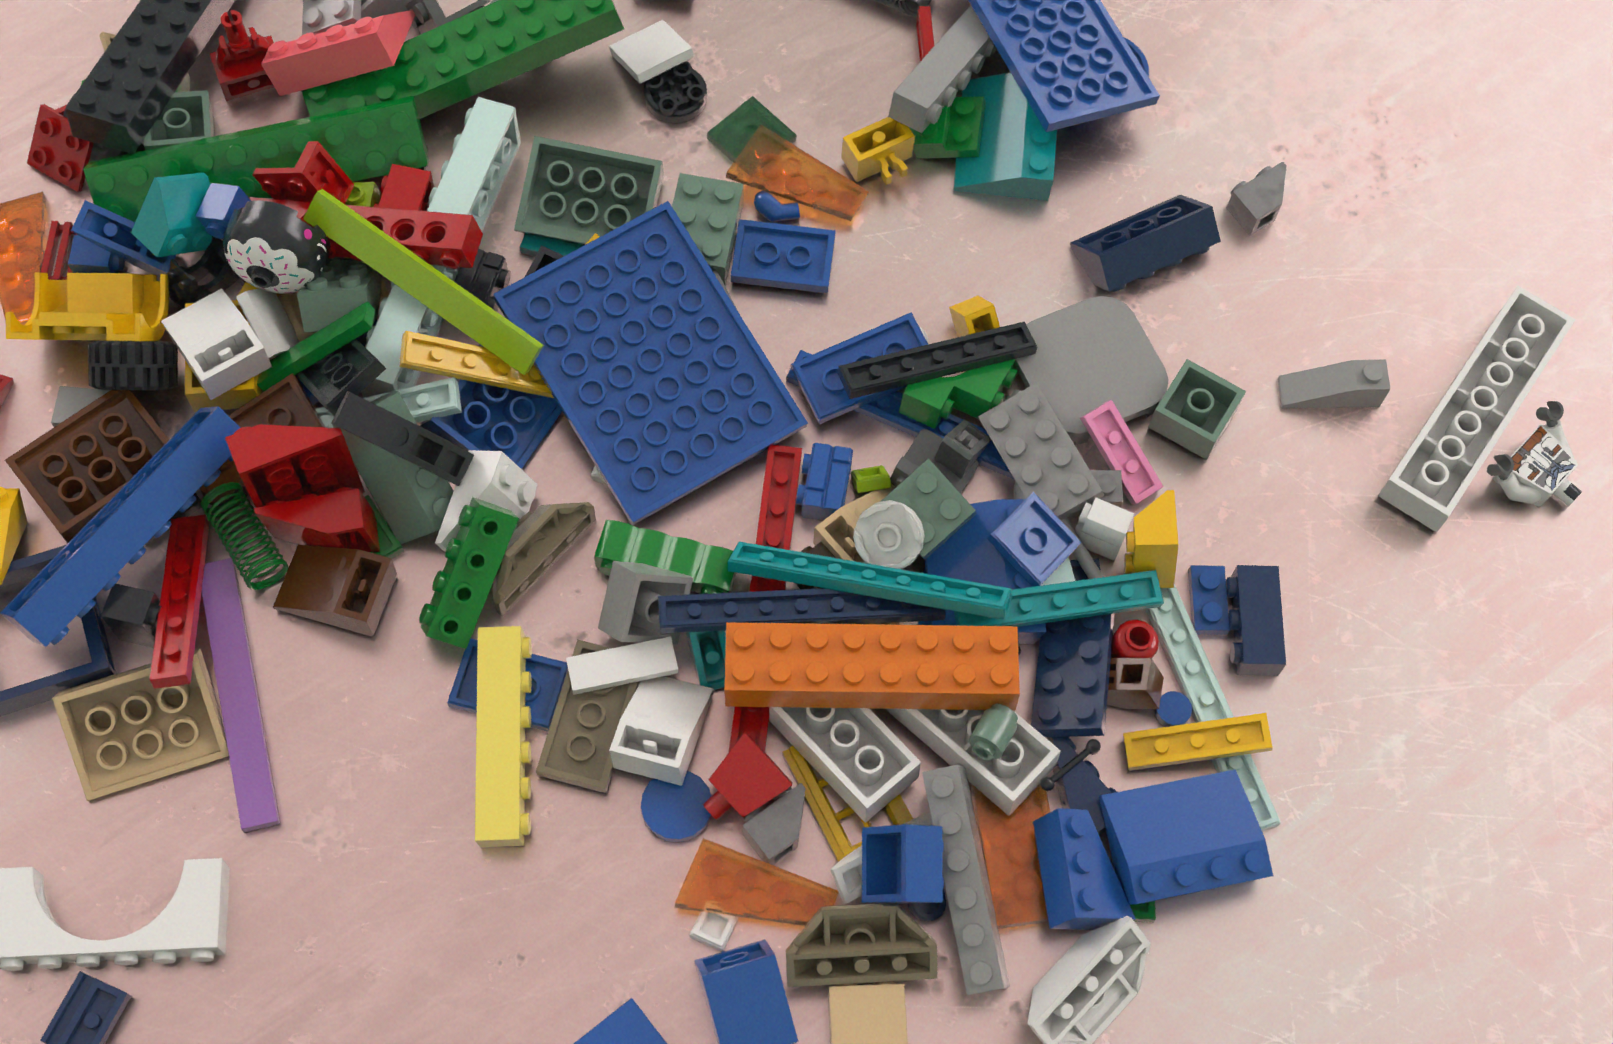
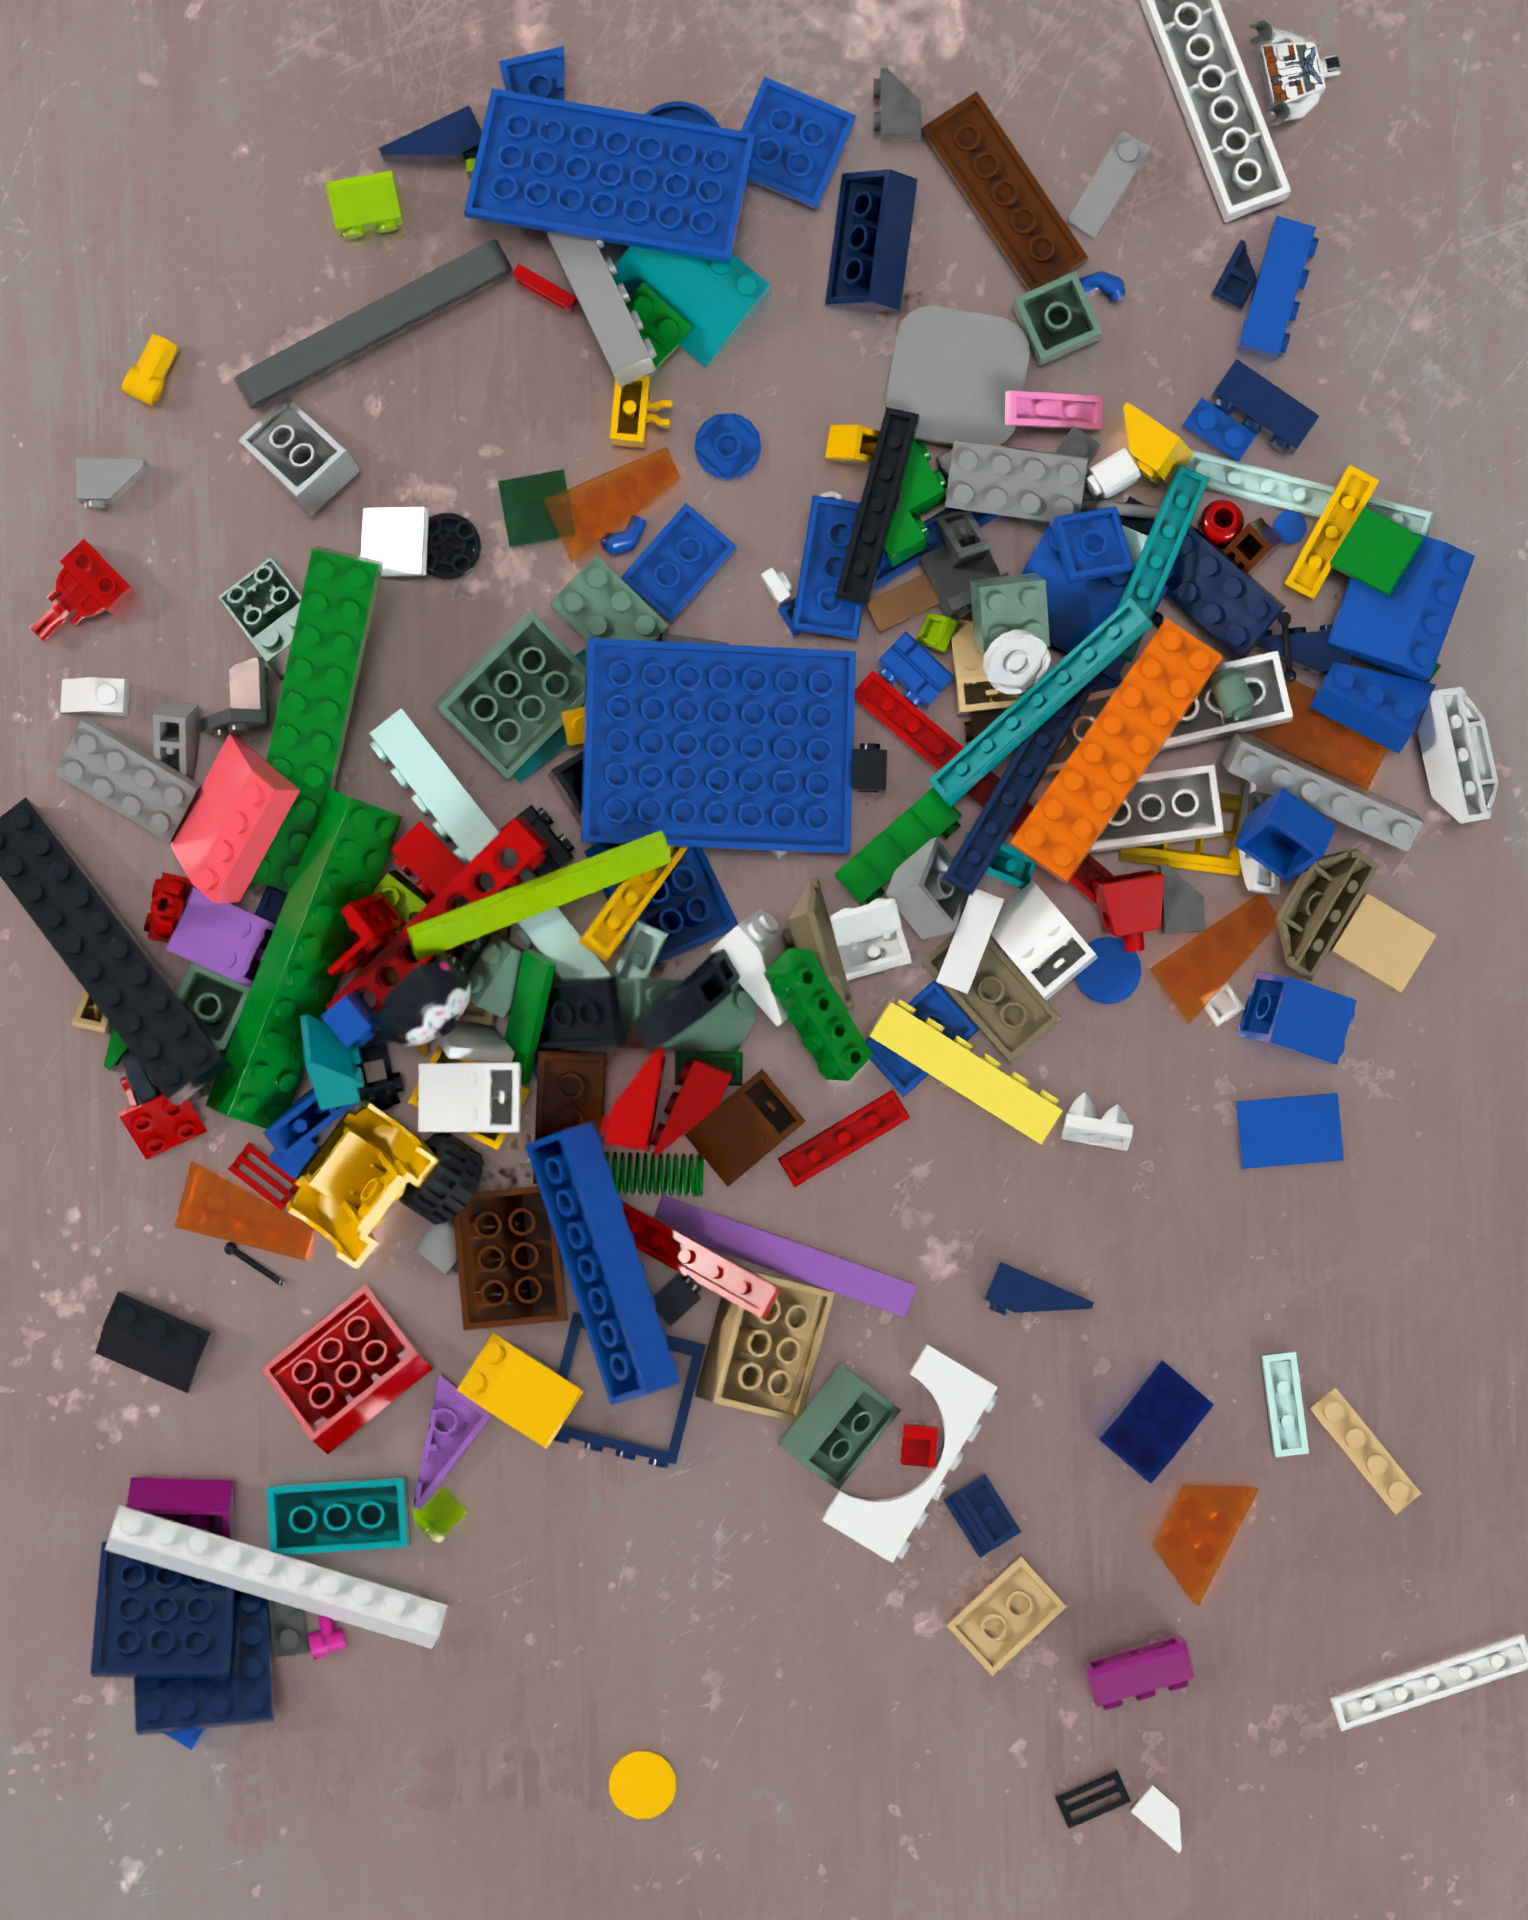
camera: 50 degrees left, 20 degrees up
none -> medium lavender slope [165,887,276,988]
none -> blue tile [694,413,761,481]
none -> blue plate [741,77,857,210]
none -> white plate [761,567,792,607]
none -> red tile [777,1089,910,1187]
none -> sand green slope [778,1364,901,1490]
none -> white bracket [830,898,912,981]
none -> black brick [852,743,887,793]
none -> medium nougat tile [867,573,940,634]
none -> red panel [900,1424,938,1469]
none -> reddish brown plate [921,91,1088,291]
none -> dark blue slope [983,1262,1094,1316]
none -> white tile [1061,1092,1133,1151]
none -> blue arm [1079,271,1126,301]
none -> dark blue tile [1211,239,1257,311]
none -> blue brick [1236,216,1319,361]
none -> green tile [1330,507,1423,597]

